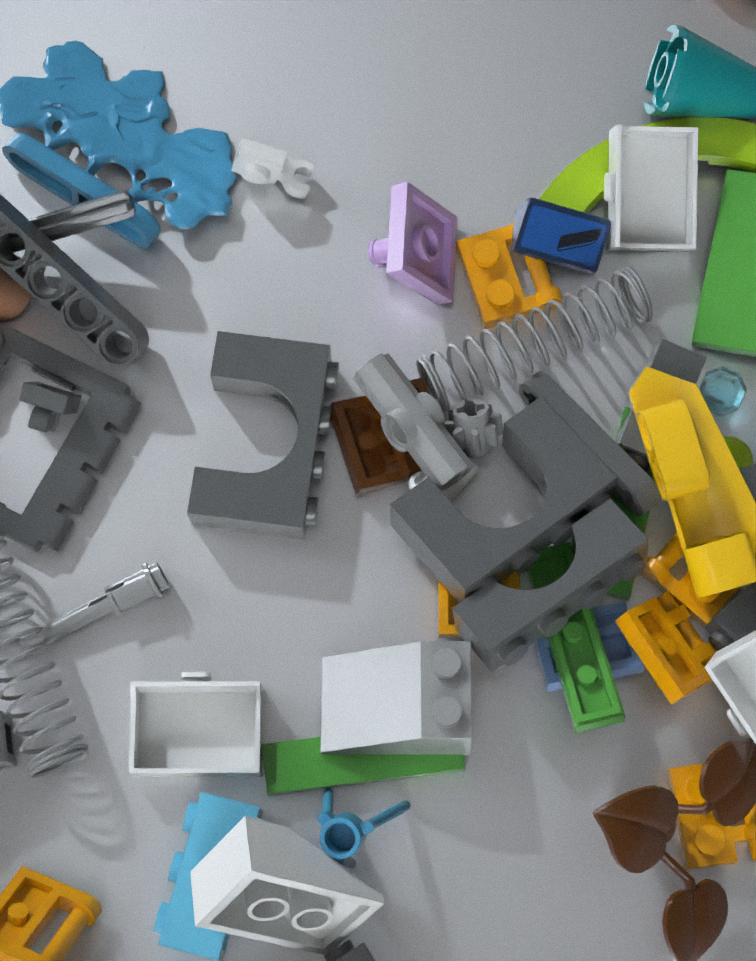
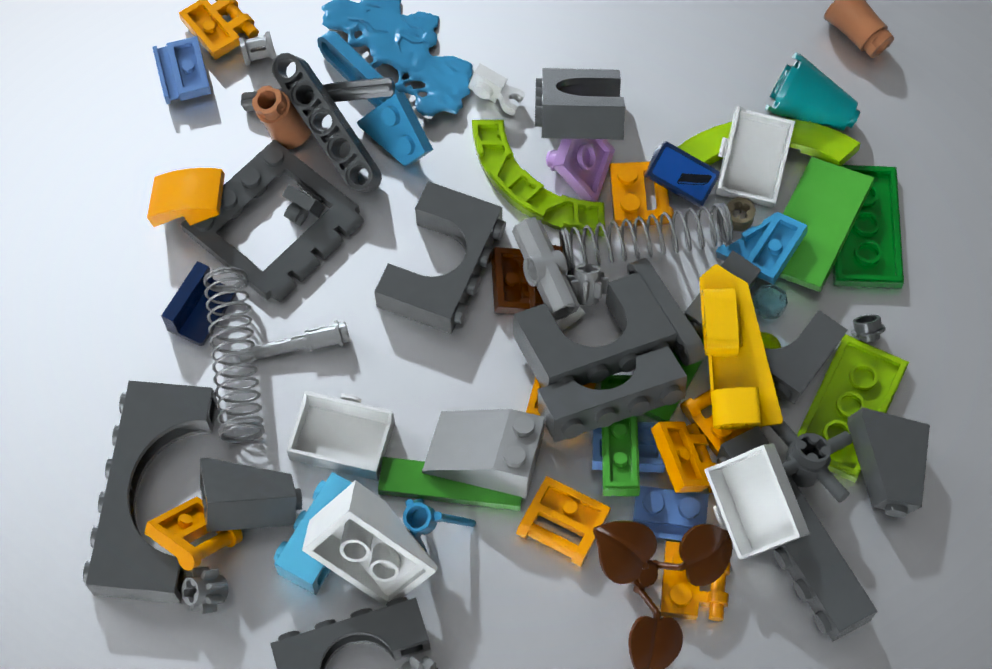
camera: 15 degrees right, 10 degrees down
none -> dark grey slope [200,458,302,532]
none -> dark azure wing [357,92,433,166]
none -> lime tile [472,120,605,237]
none -> light orange plate [516,476,611,567]
none -> dark grey arch [535,68,625,140]
none -> medium blue plate [633,486,709,544]
none -> dark azure wing [716,212,808,285]
none -> dark tan bush [727,197,756,231]

